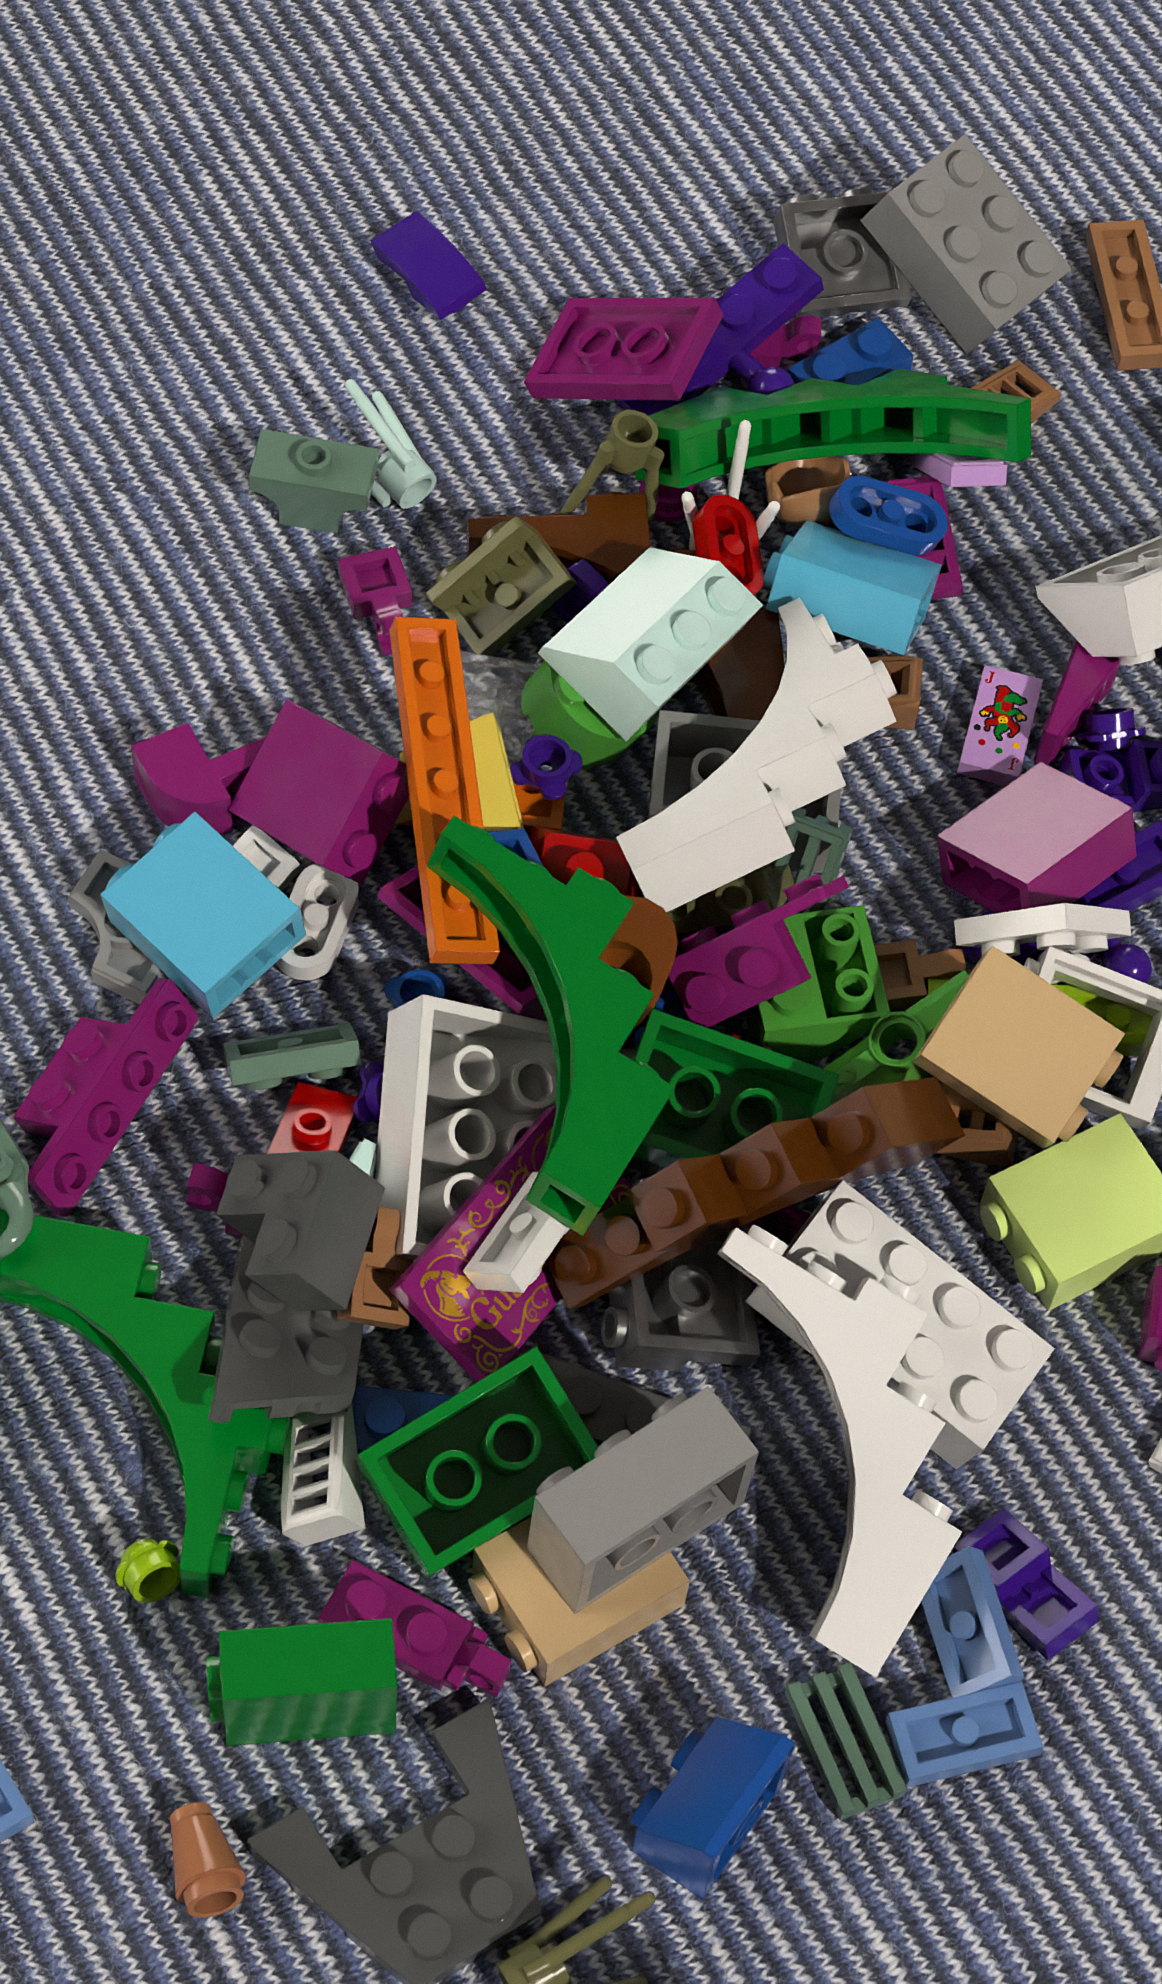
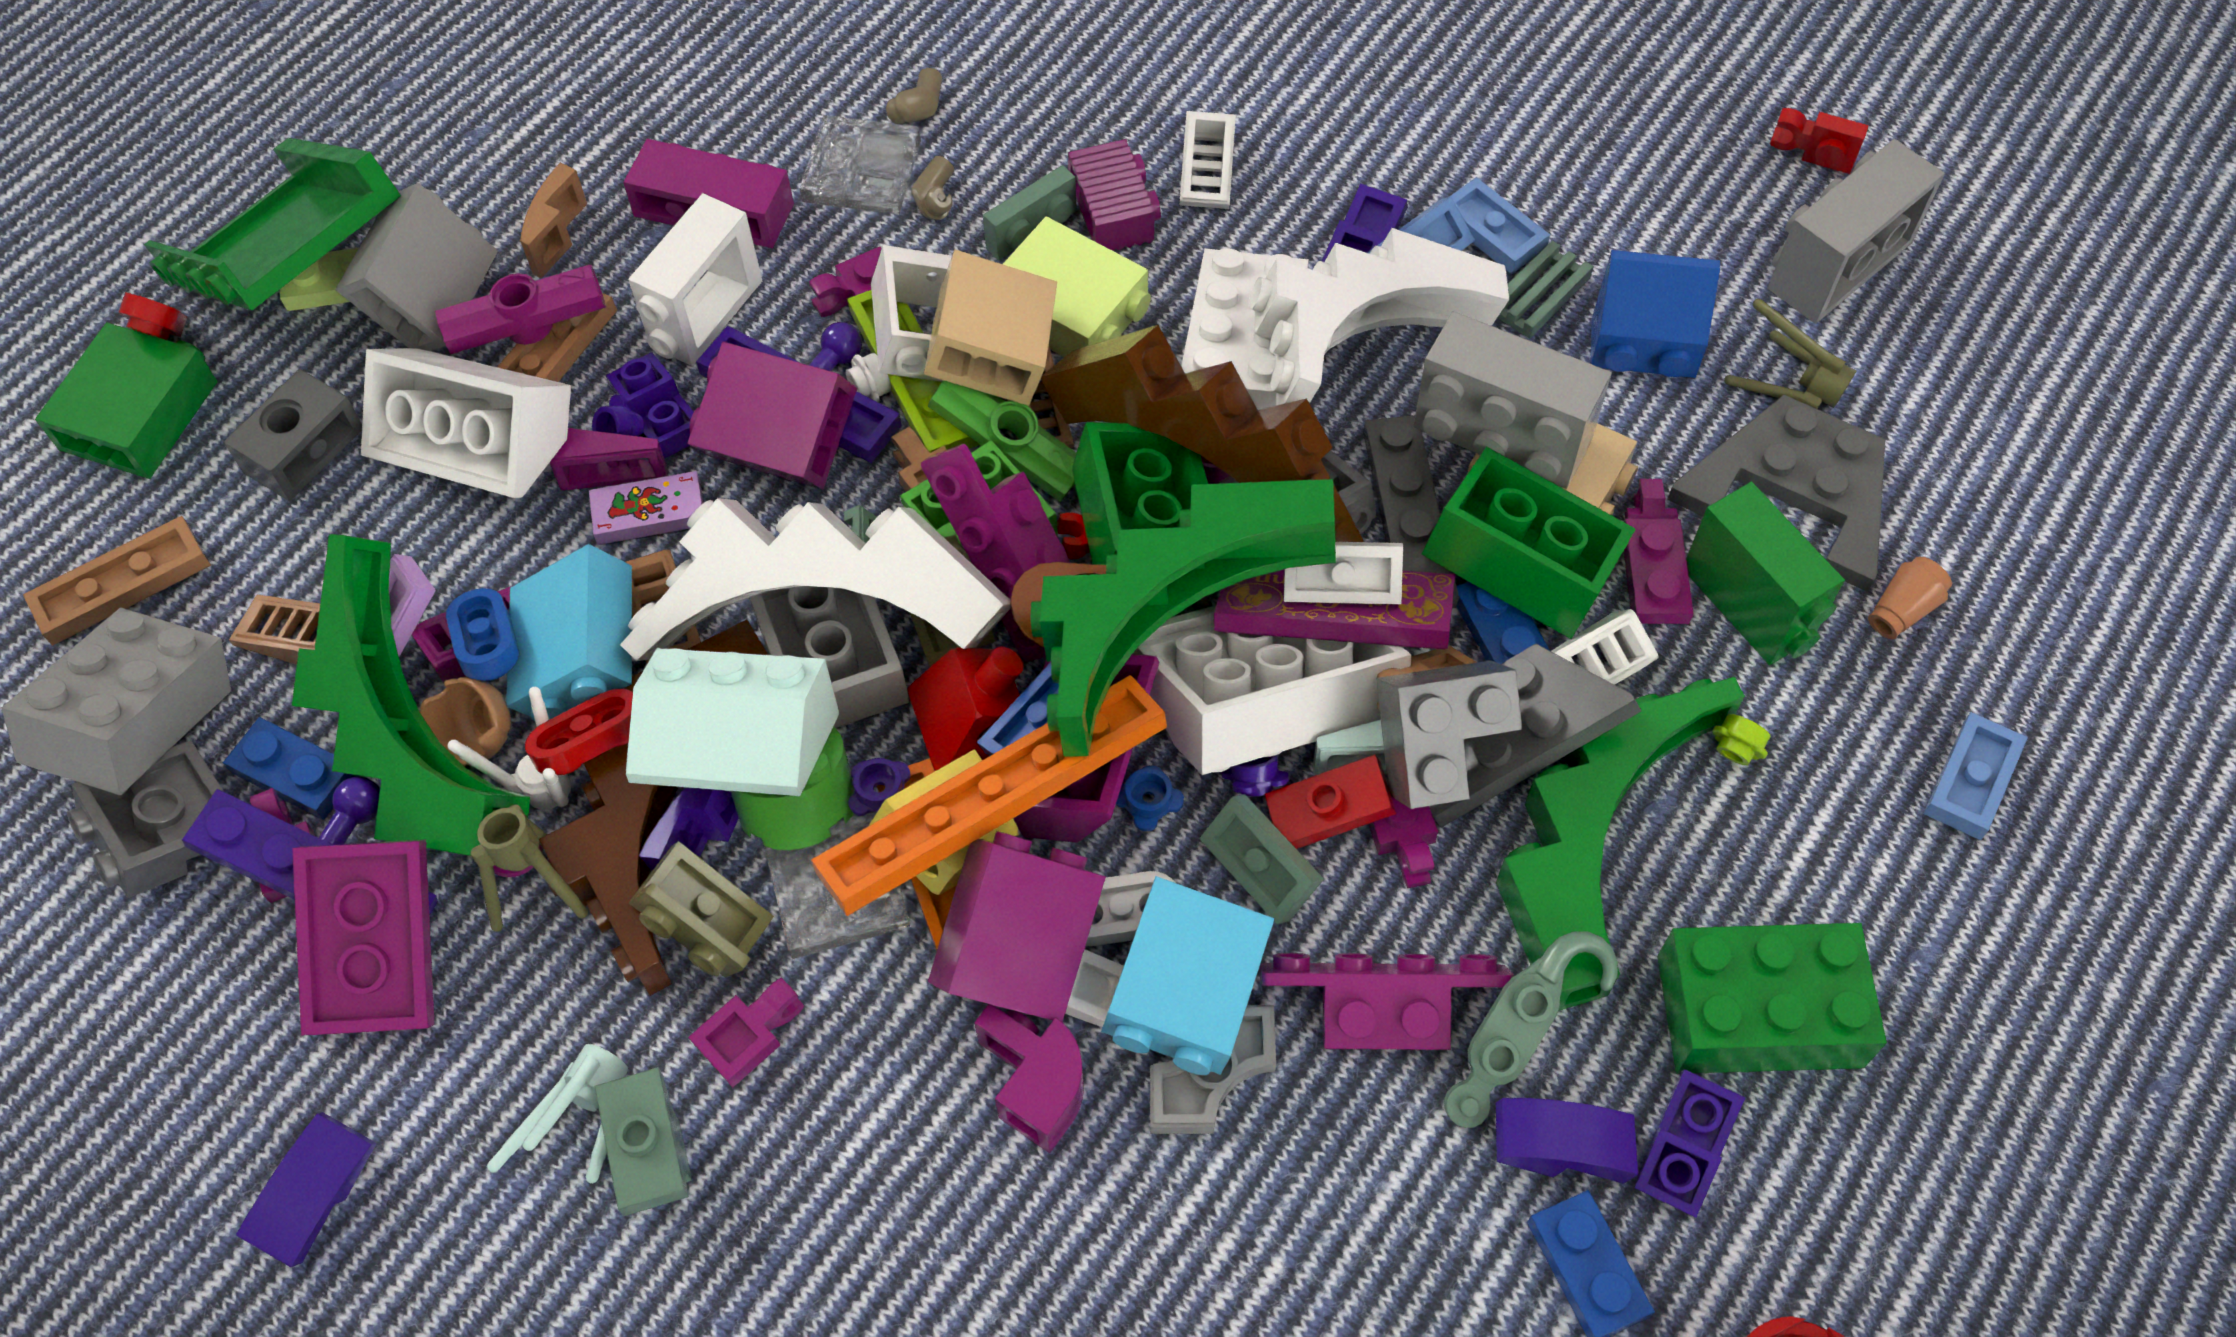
camera: 110 degrees left, 0 degrees up
white plate [954,903,1131,957] -> none

